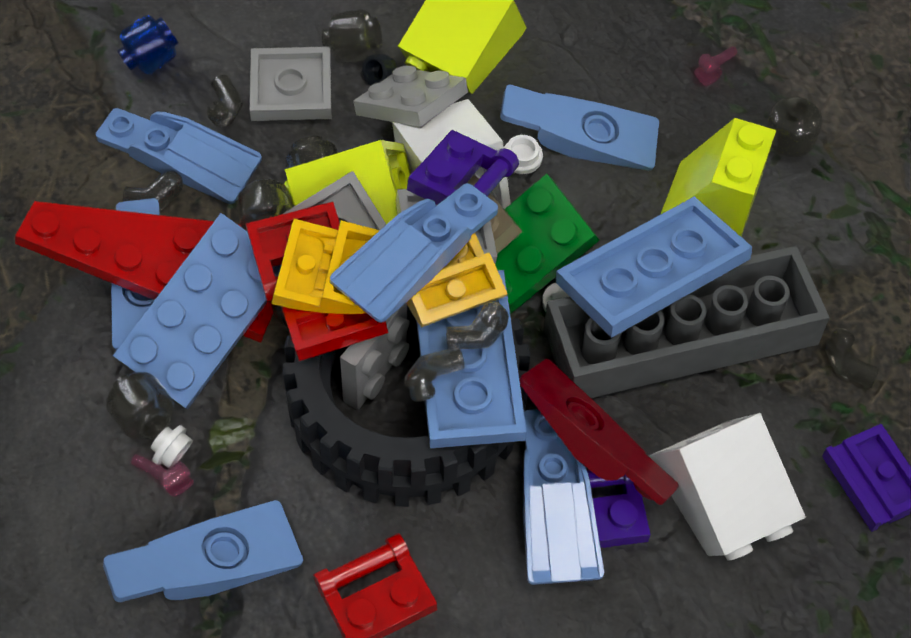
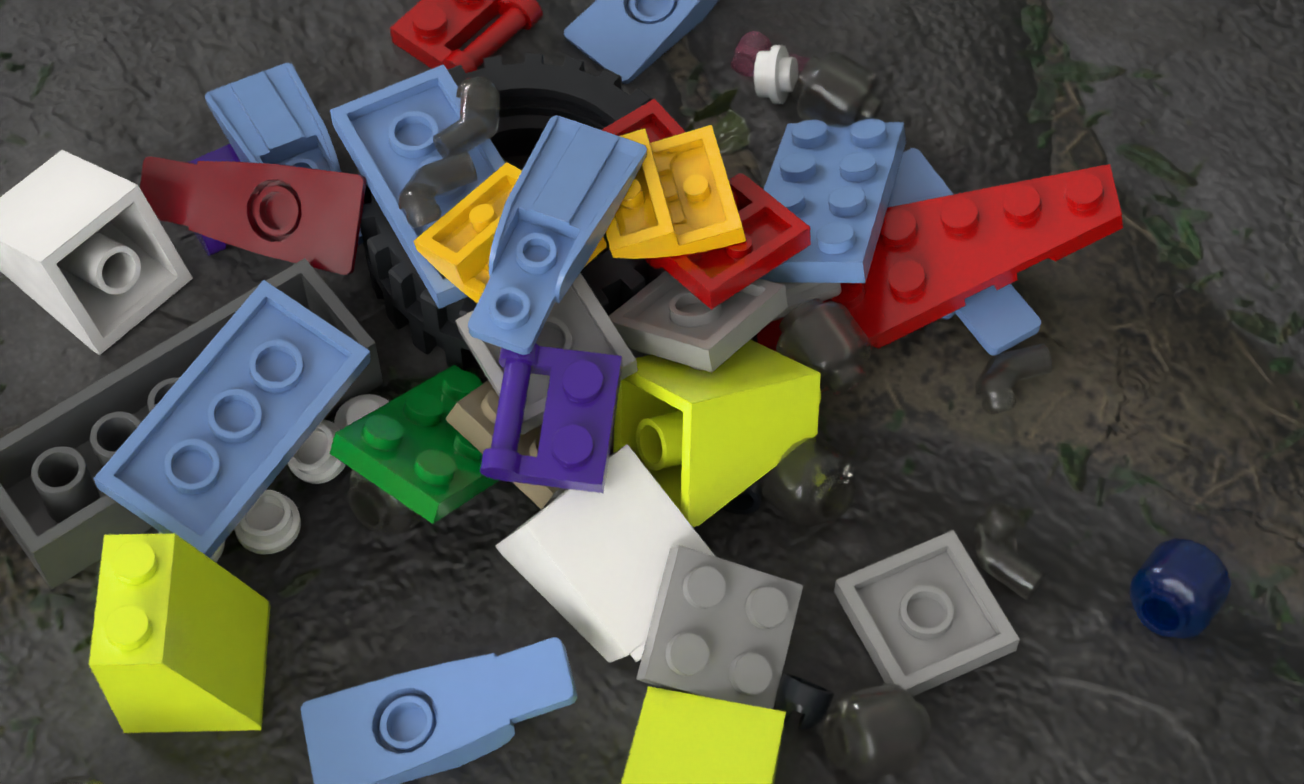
camera: 160 degrees right, 0 degrees up
medium blue piece [96,108,262,204] -> none
white plate [504,135,543,174] -> none

